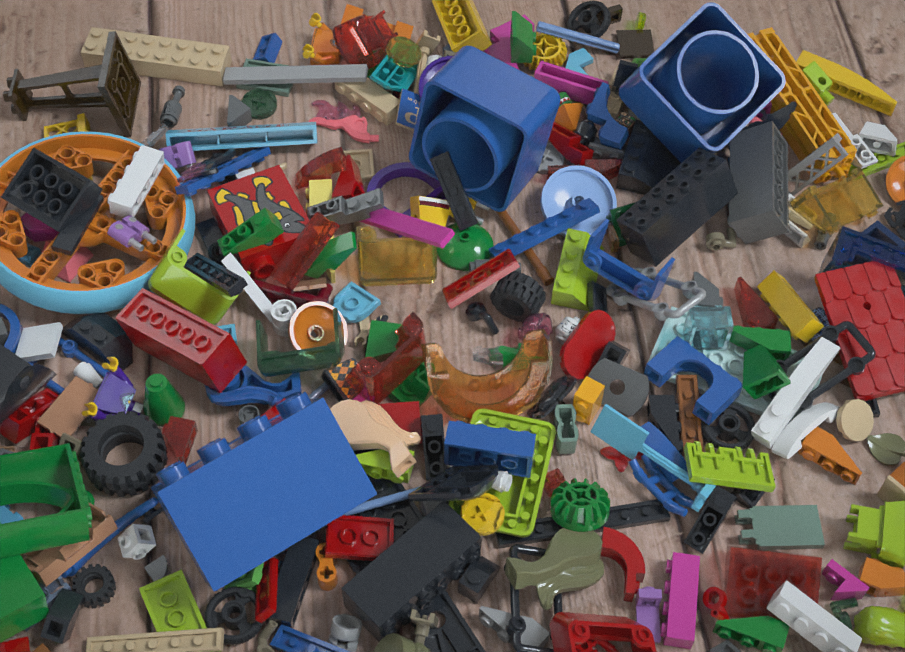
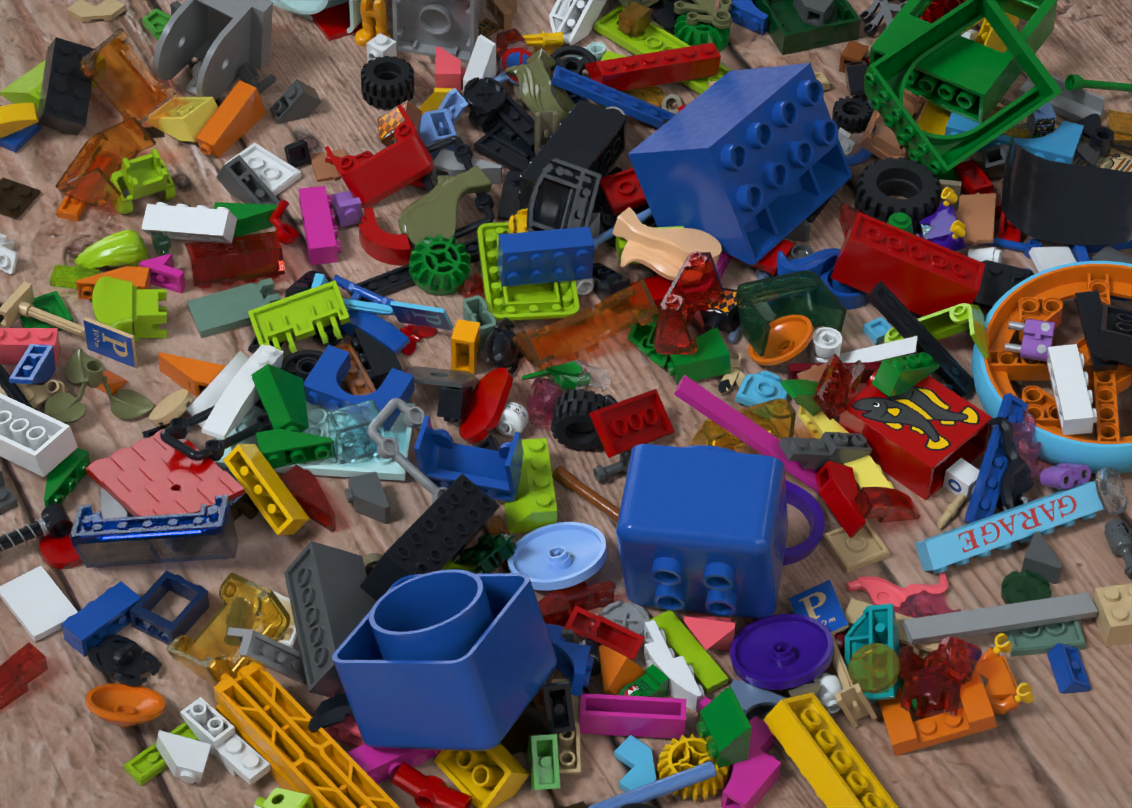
camera: 160 degrees right, 10 degrees down
blue plate [488,198,600,258] -> none

